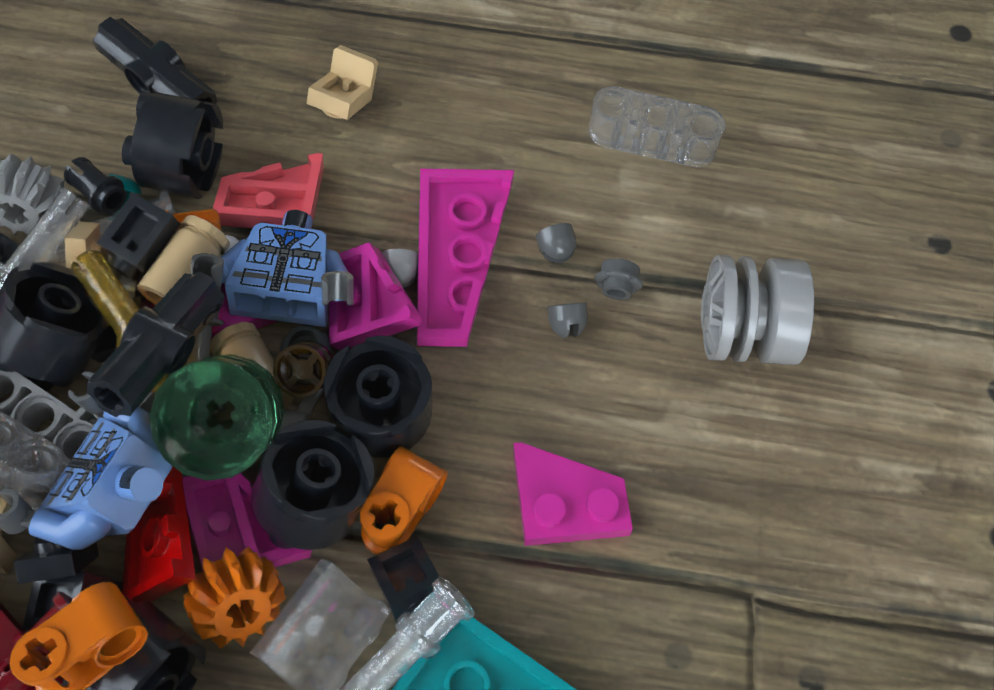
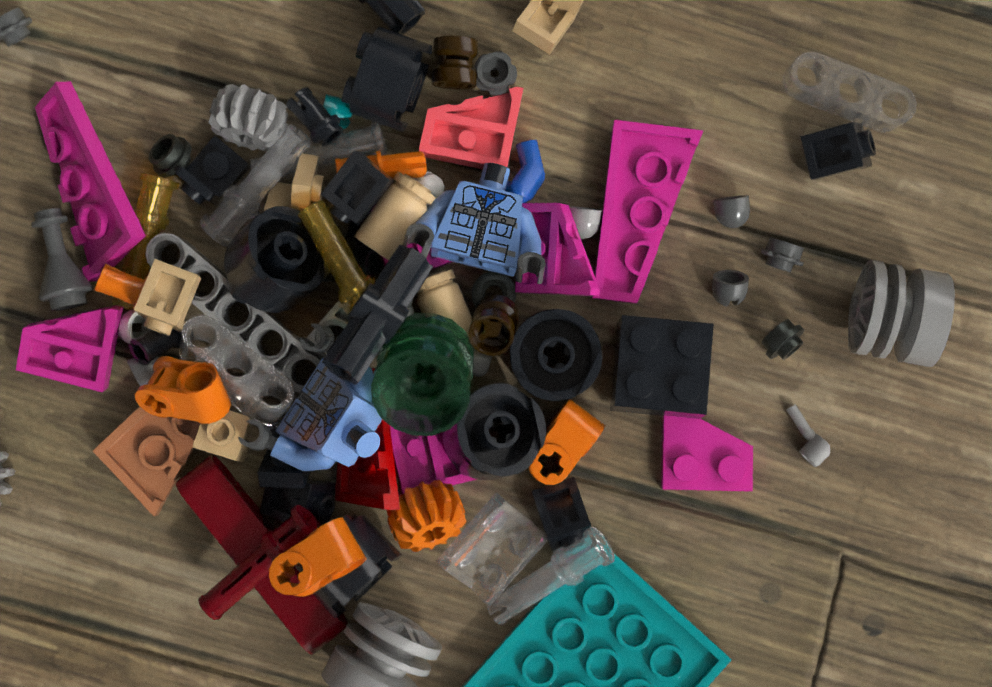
camera: 15 degrees right, 25 degrees up
none -> dark brown wheel [432,35,478,90]
none -> dark grey plate [474,51,517,95]
none -> blue arm [505,140,545,203]
none -> black brick [610,315,714,419]
none -> pearl dark grey plate [762,319,805,360]
none -> light grey hand [786,404,830,467]
none -> black bracket [800,122,876,180]

